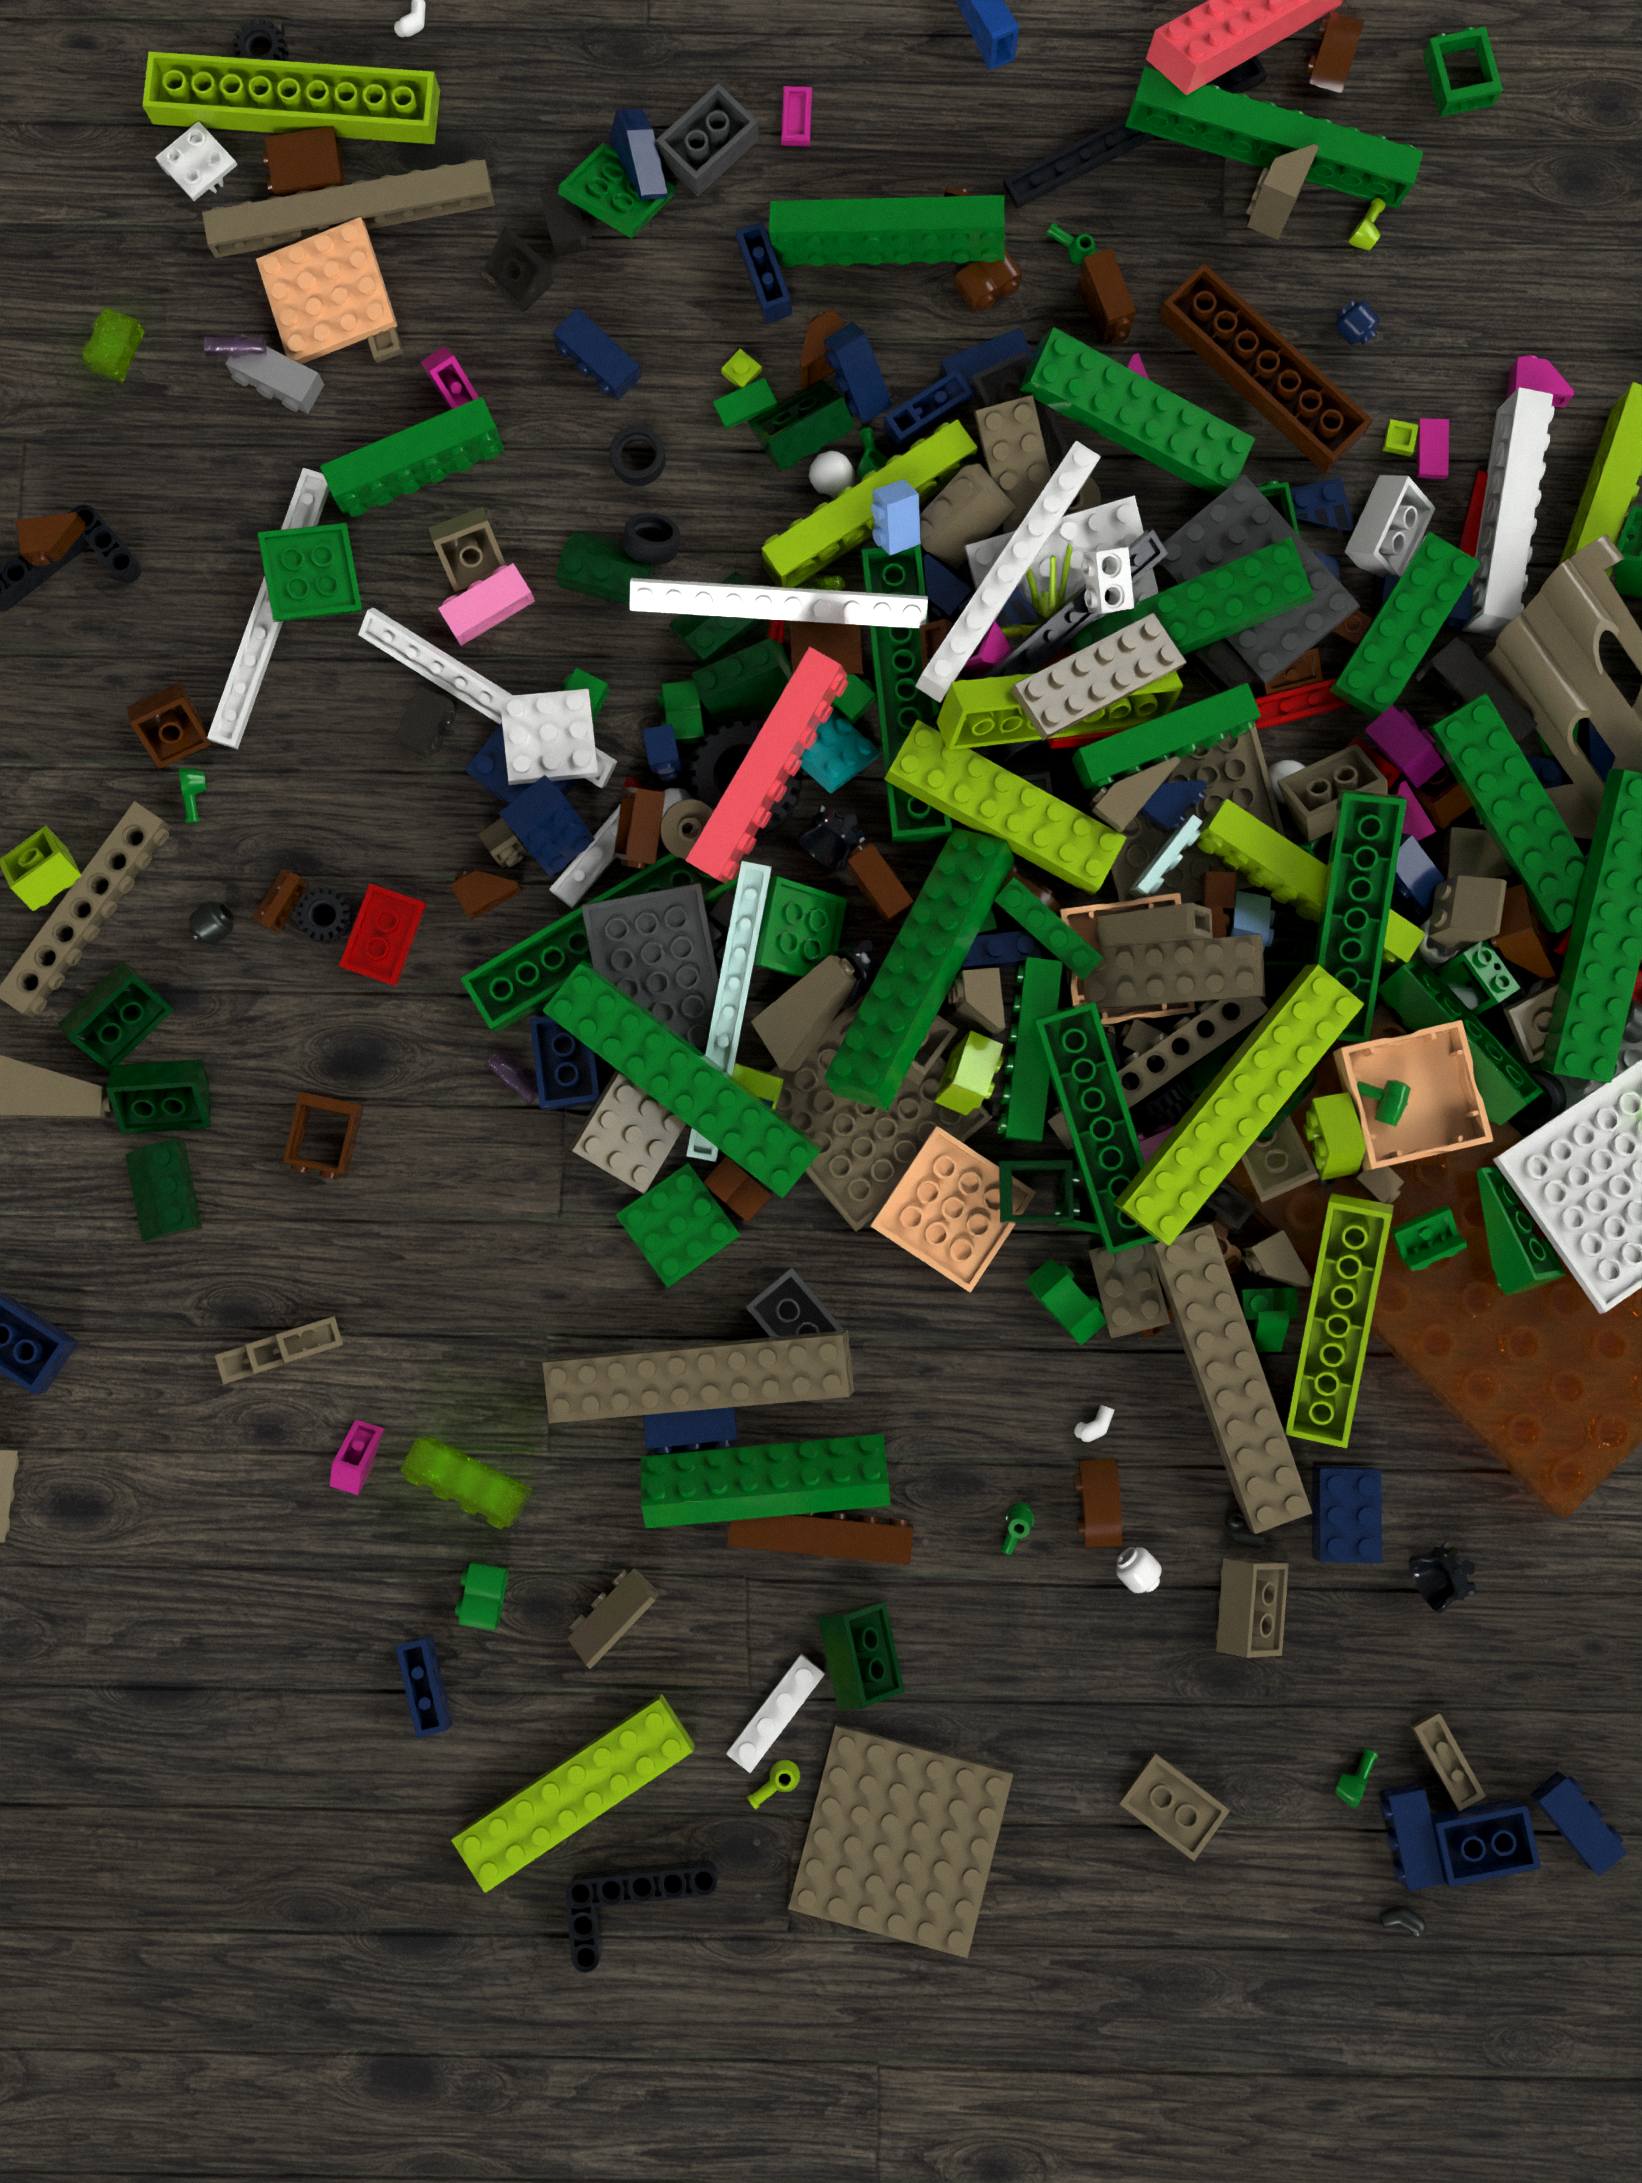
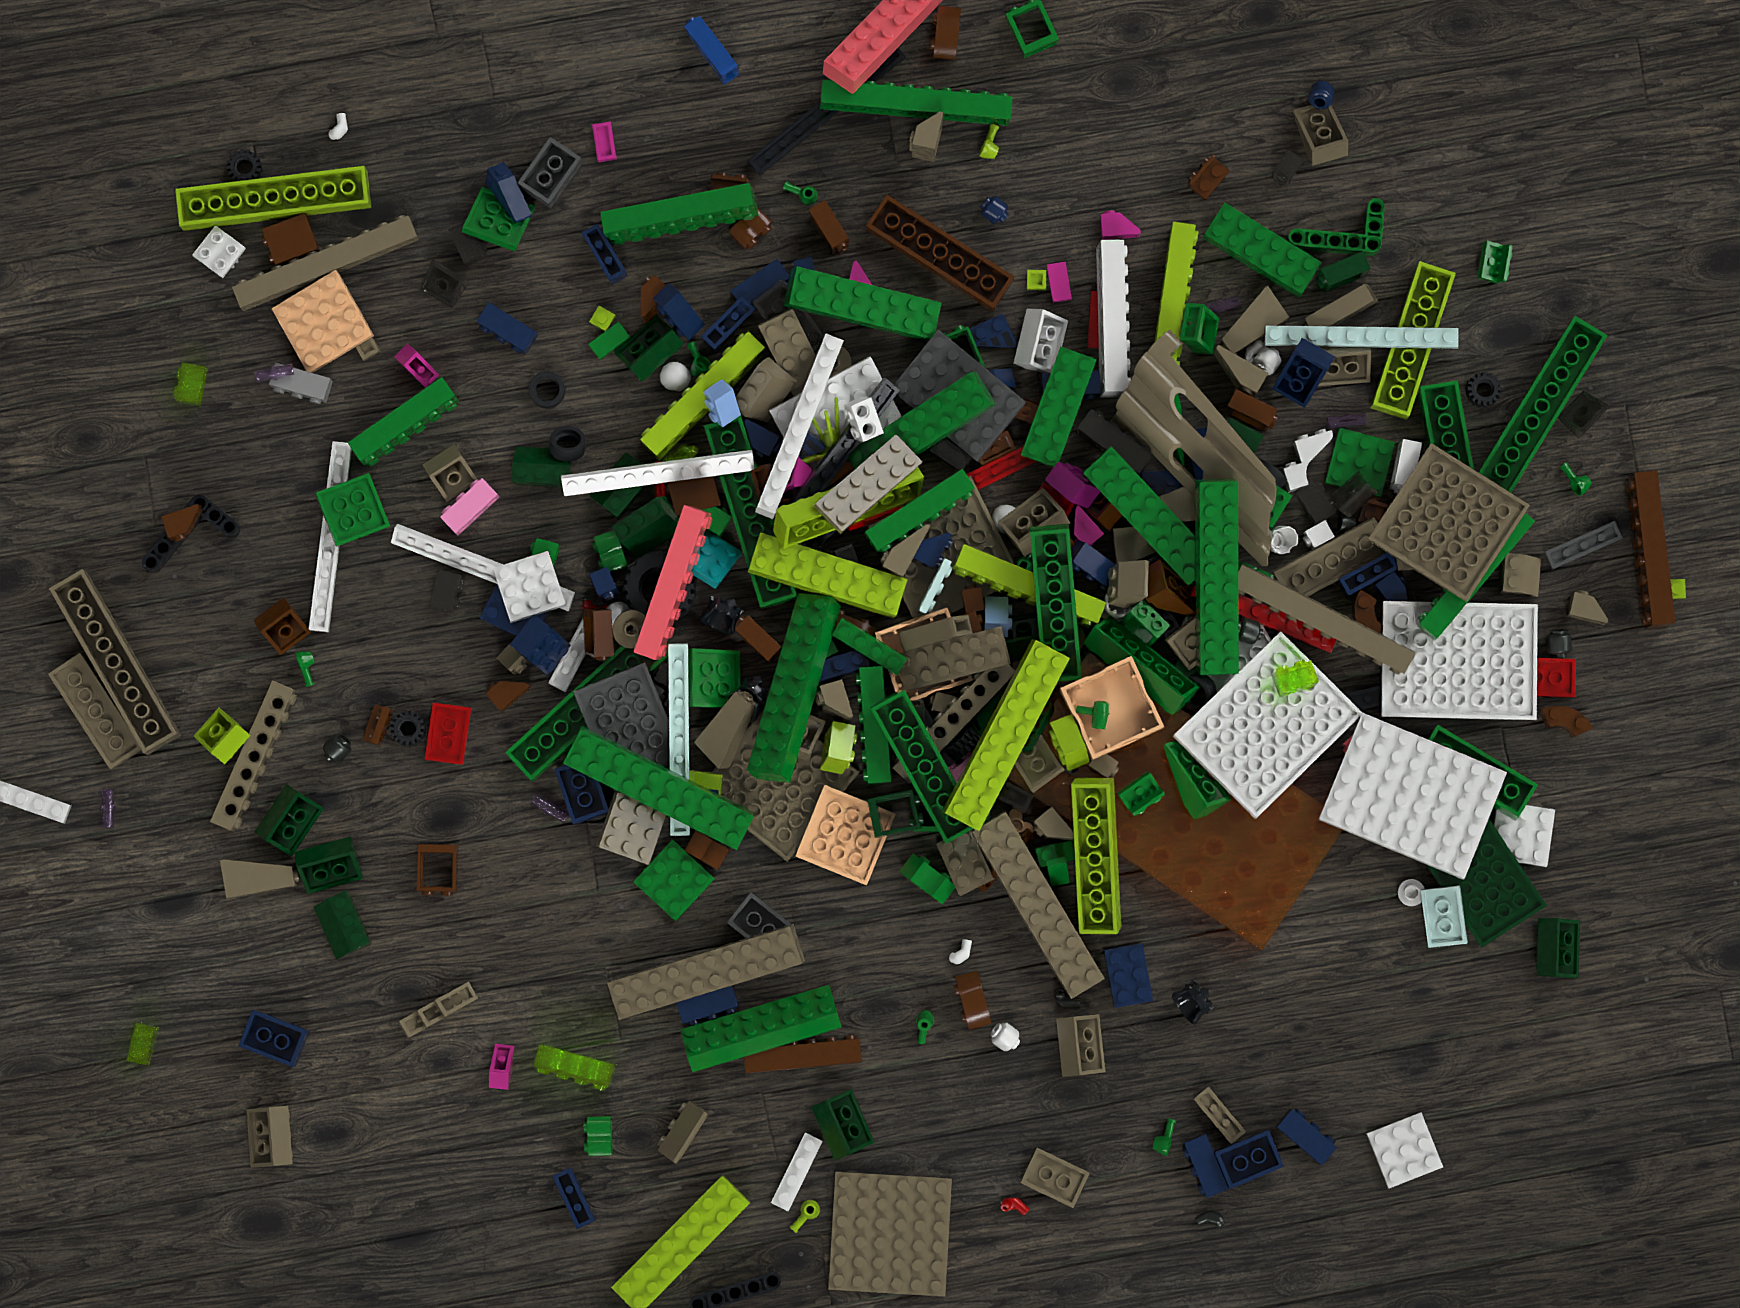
camera: 10 degrees left, 0 degrees up
none -> red arm [1000,1197,1030,1216]

